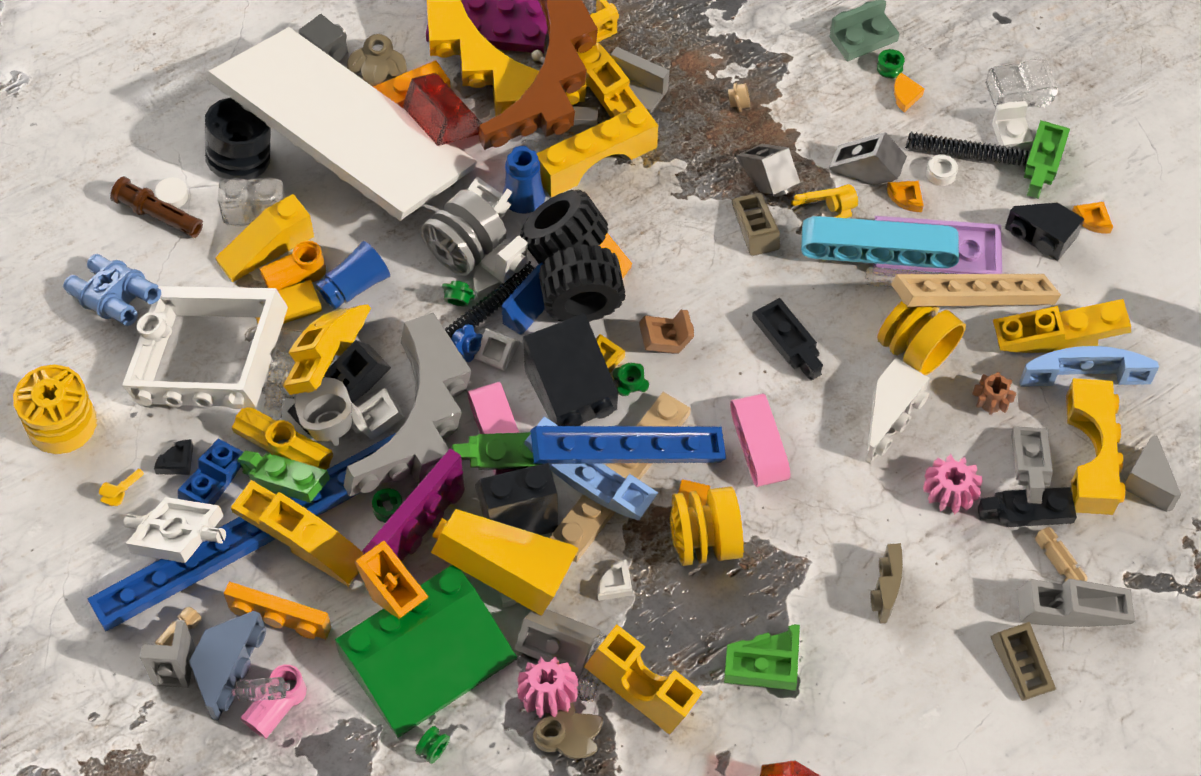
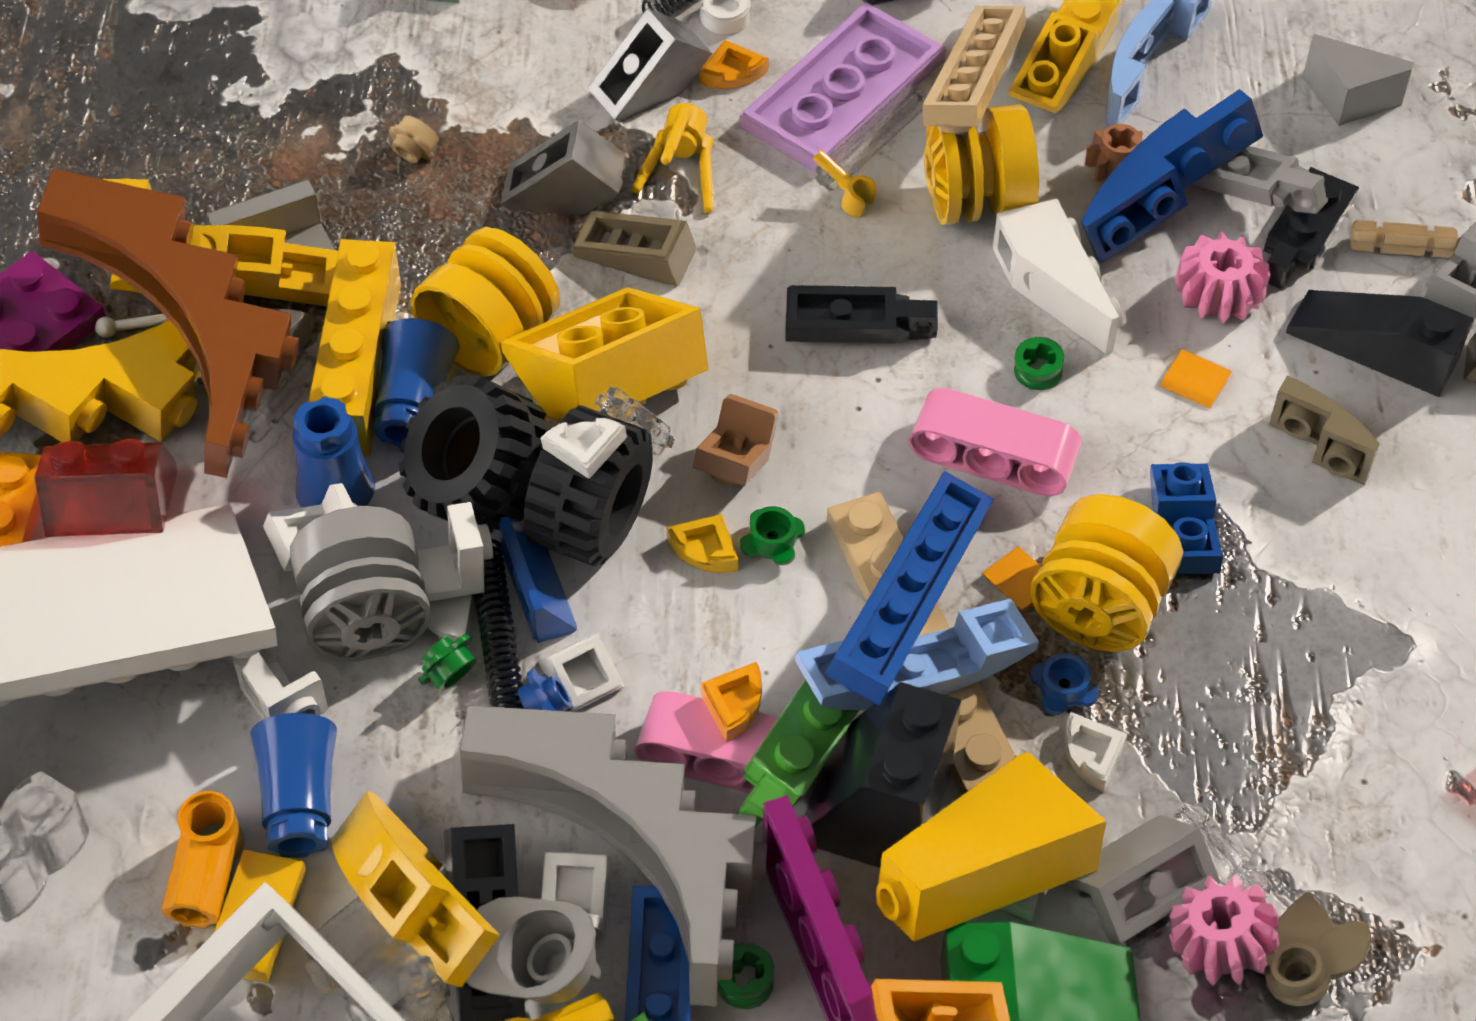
camera: 55 degrees left, 5 degrees down
yellow slope [215,194,314,282] -> none
black slope [523,313,618,426] -> none
yellow arch [584,624,703,735] -> none
bright green wing [724,624,800,690] -> none
medium azure beam [801,216,959,268] -> none
yellow arch [1066,378,1125,515] -> none
none -> white bracket [232,652,328,720]
none -> blue plant [374,318,460,448]
none -> yellow wheel [410,227,560,377]
none -> yellow slope [501,287,709,421]
none -> white tile [541,418,627,479]
none -> clear axle [595,387,675,455]
none -> light orange tile [701,662,762,742]
none -> yellow hand [812,149,877,217]
none -> green bush [1014,337,1065,390]
none -> blue plate [1030,653,1099,715]
none -> blue slope [1081,89,1264,263]
none -> blue slope [1150,462,1223,574]
none -> light orange piece [1160,349,1232,409]
none -> black slope [1286,290,1474,397]

